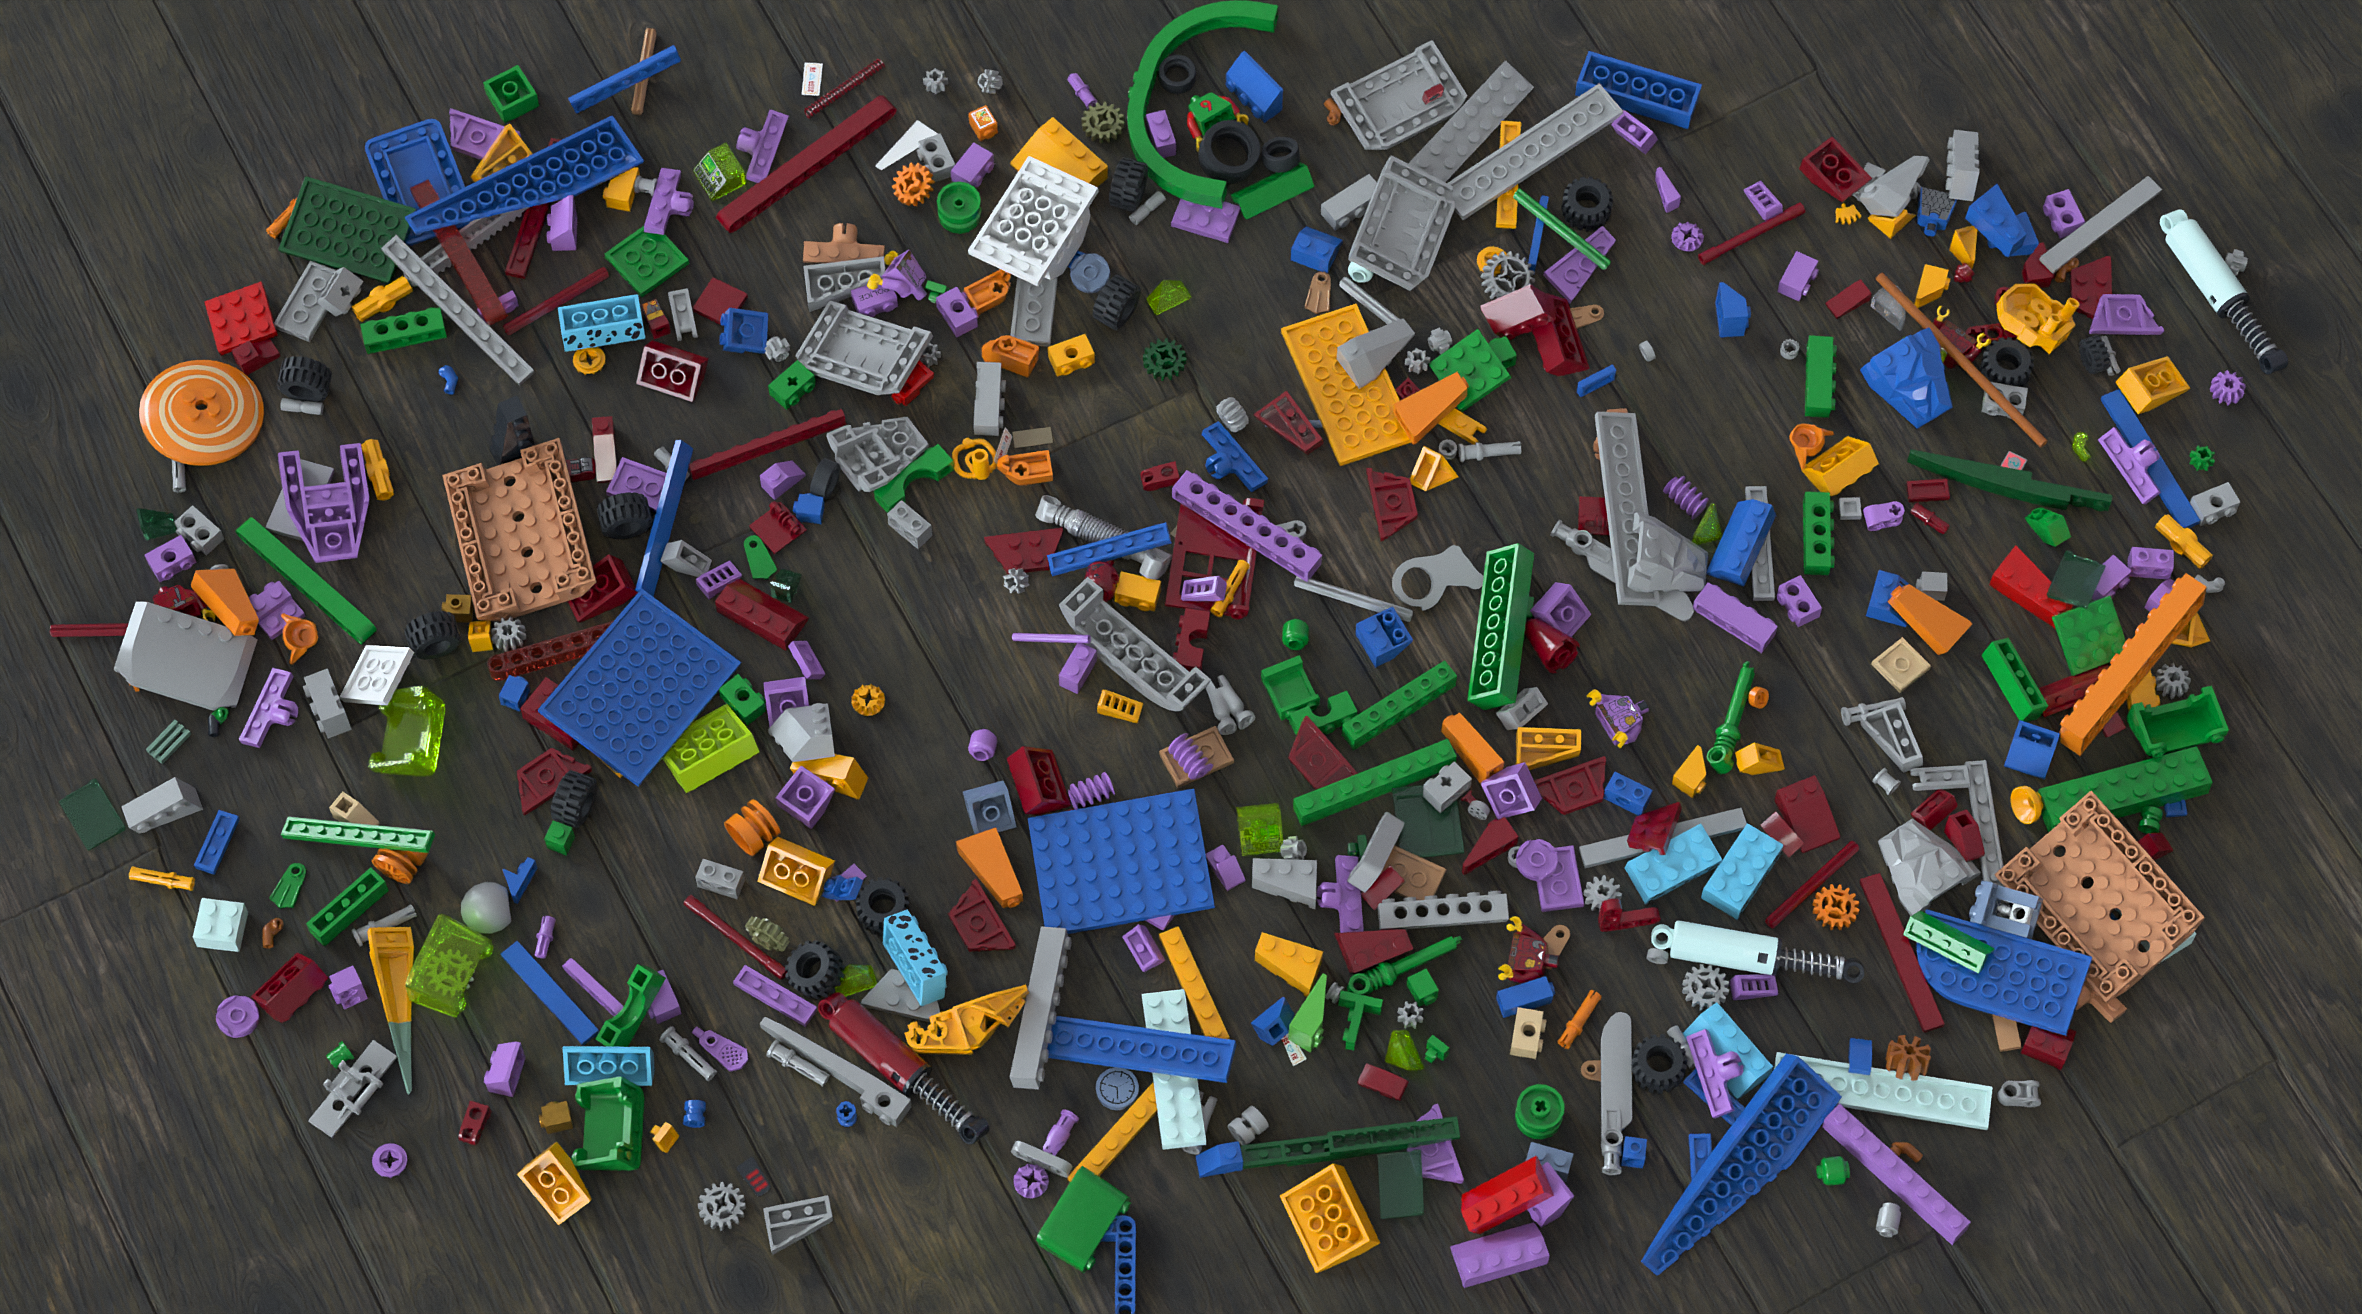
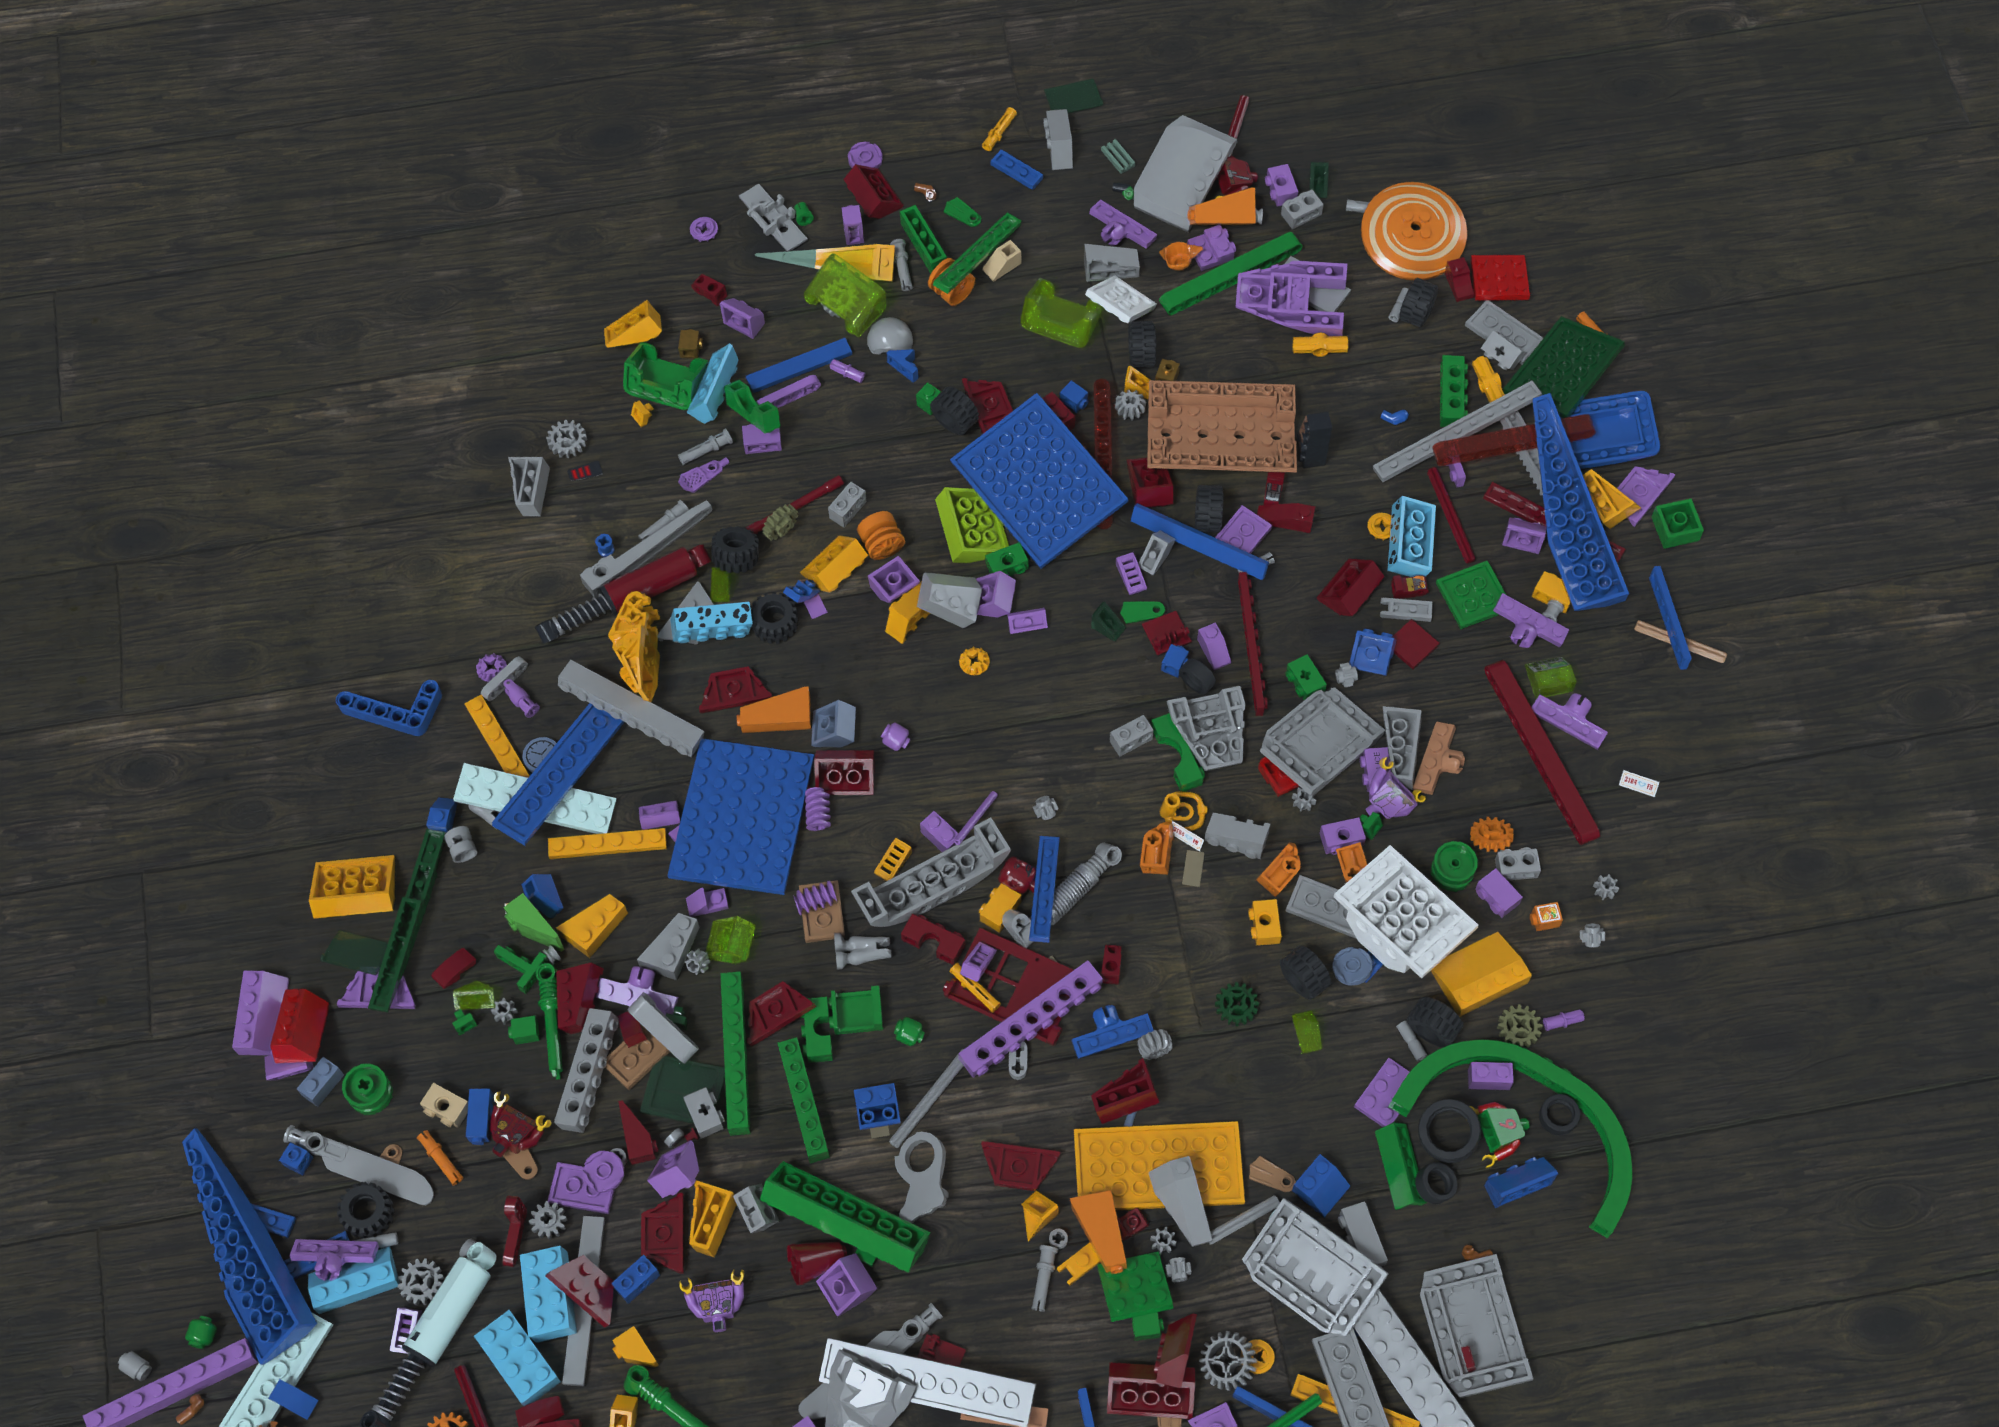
camera: 110 degrees right, 0 degrees up
light aqua brick [193,898,248,952] -> none
blue wheel [683,1100,706,1128] -> none
dark red slope [715,579,809,651] -> none
medium lavender plate [733,965,817,1027] -> none
dark red piece [805,59,885,119] -> none
white sticker [876,120,937,170] -> none
dark red wing [984,528,1063,574] -> none
green windscreen [1036,1166,1131,1273] -> none
orange slope [1441,713,1504,786] -> none

